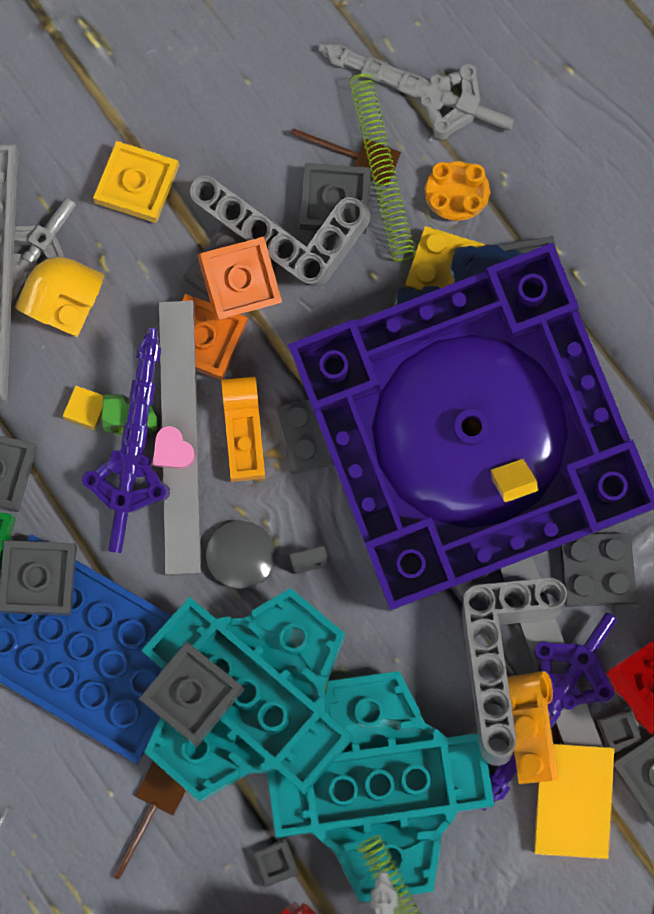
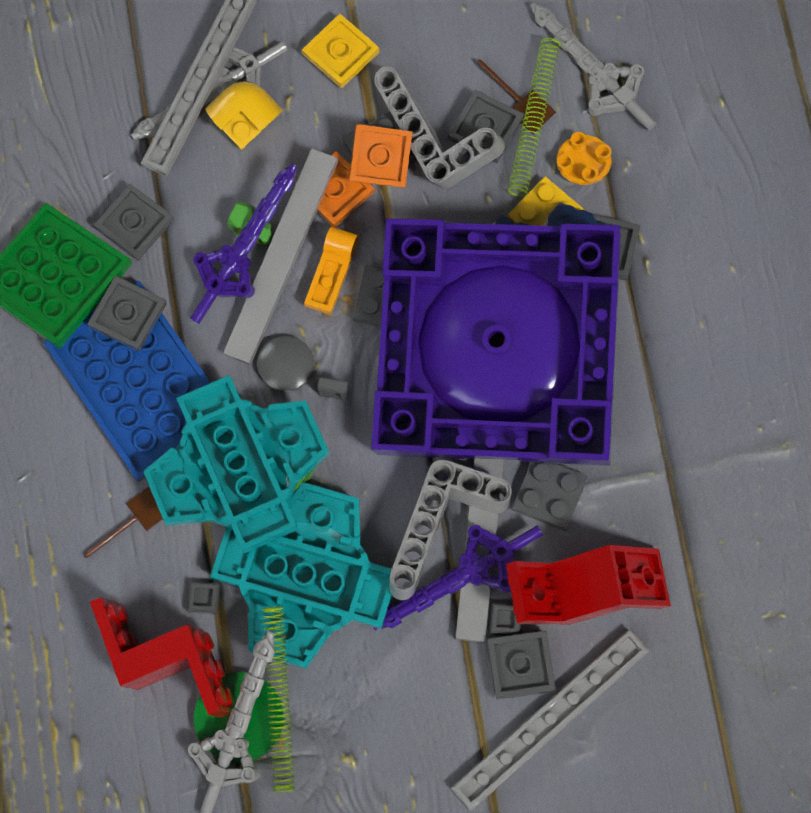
camera: 30 degrees right, 0 degrees up
yellow tile [63,385,104,431] -> none
dark grey plate [139,642,244,747] -> none
bright pink tile [153,426,195,469] -> none
yellow tile [491,458,538,502] -> none
light orange plate [507,671,558,784] -> none
yellow tile [534,743,614,859] -> none

